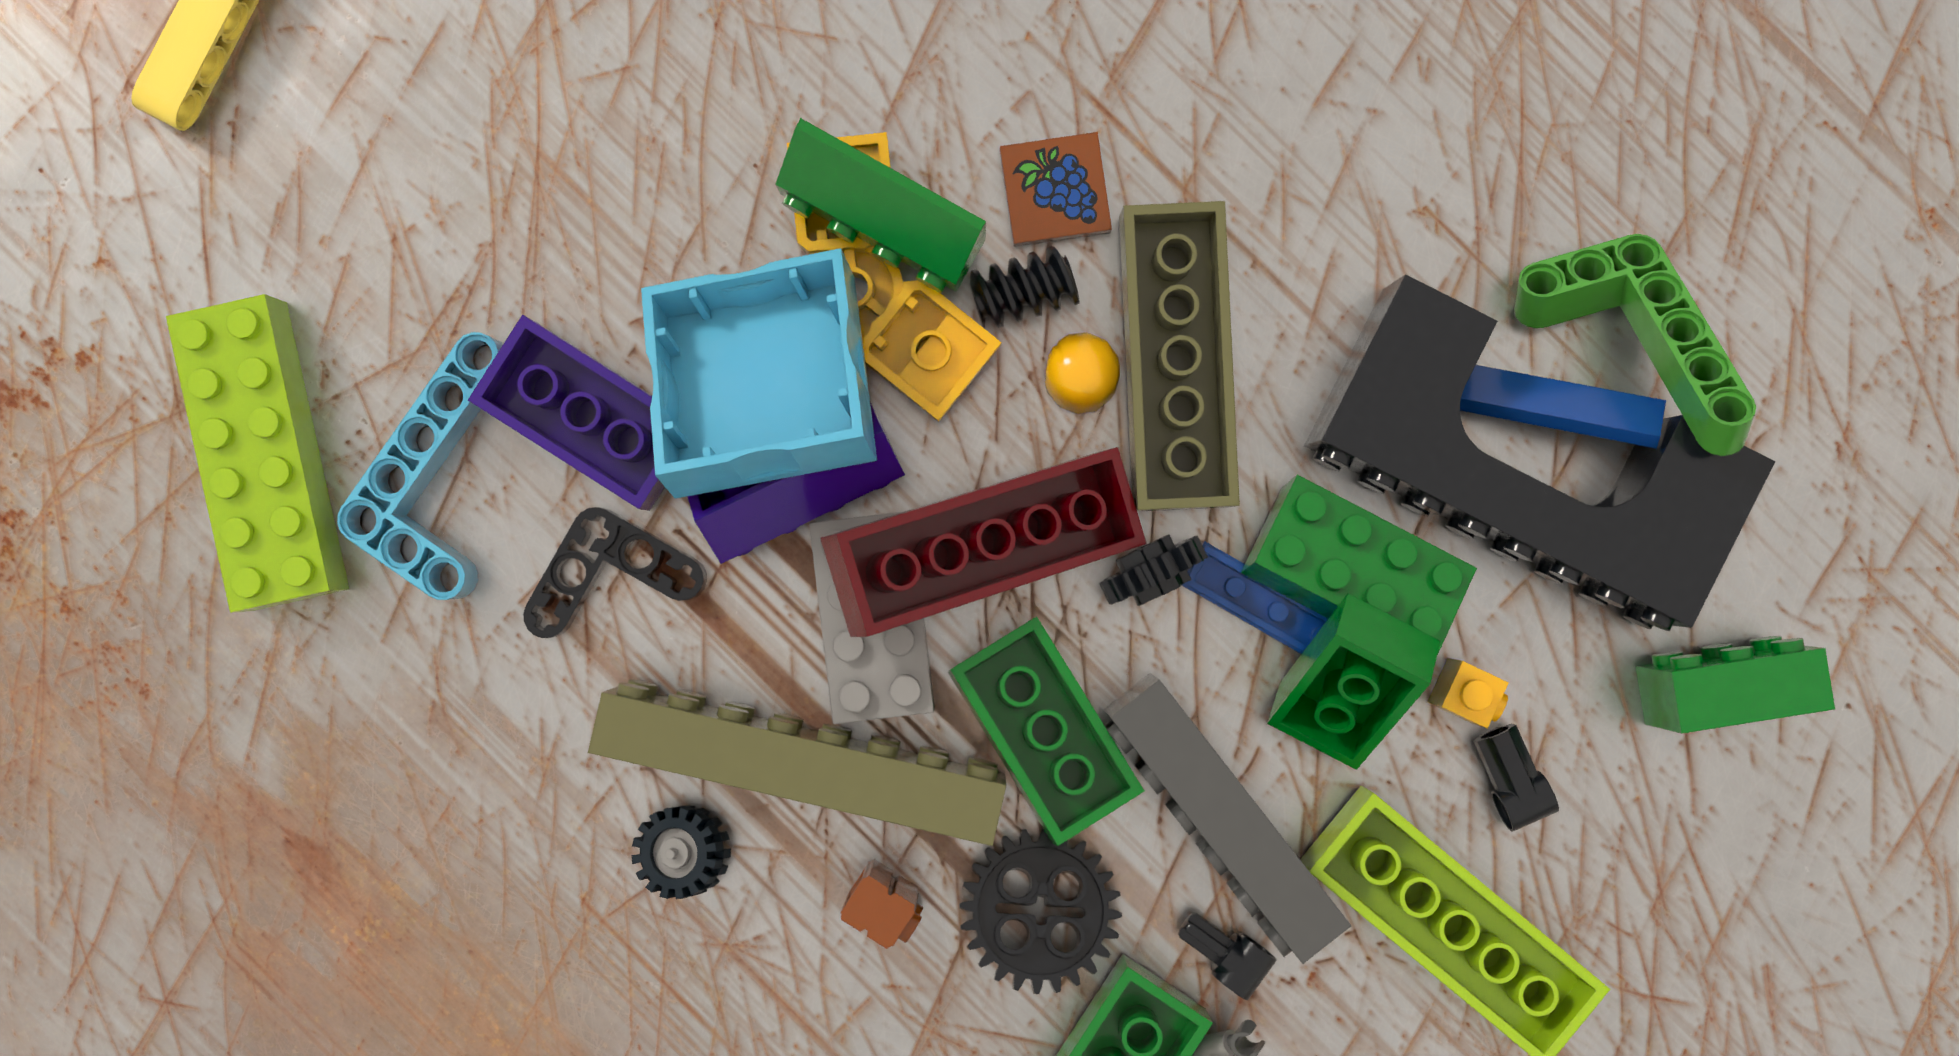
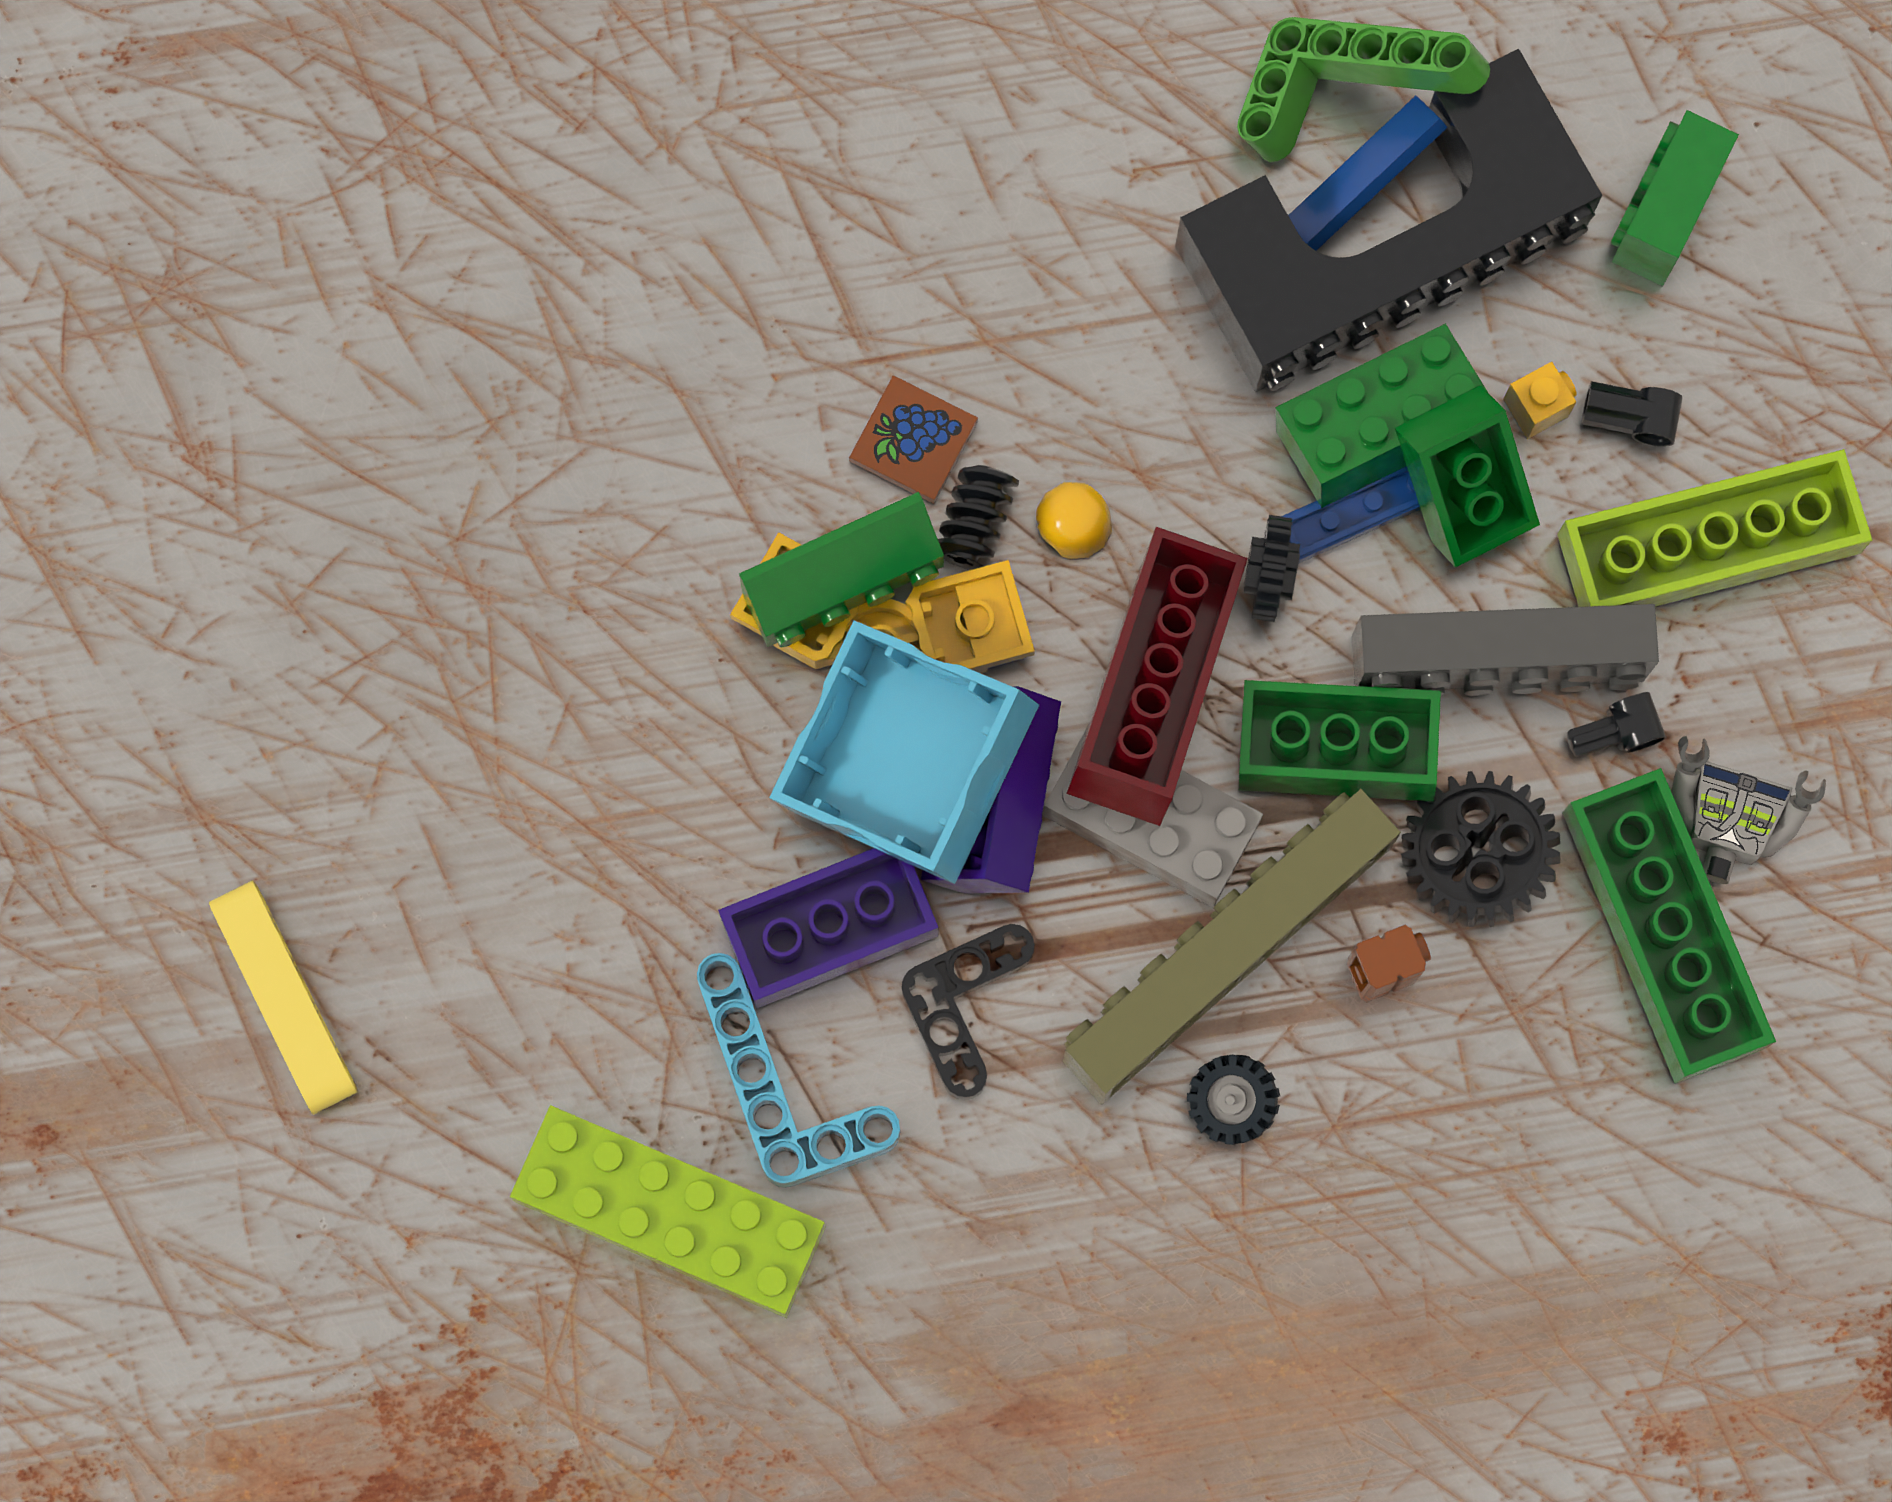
camera: 55 degrees left, 10 degrees down
olive brick [1119,201,1240,511] -> none

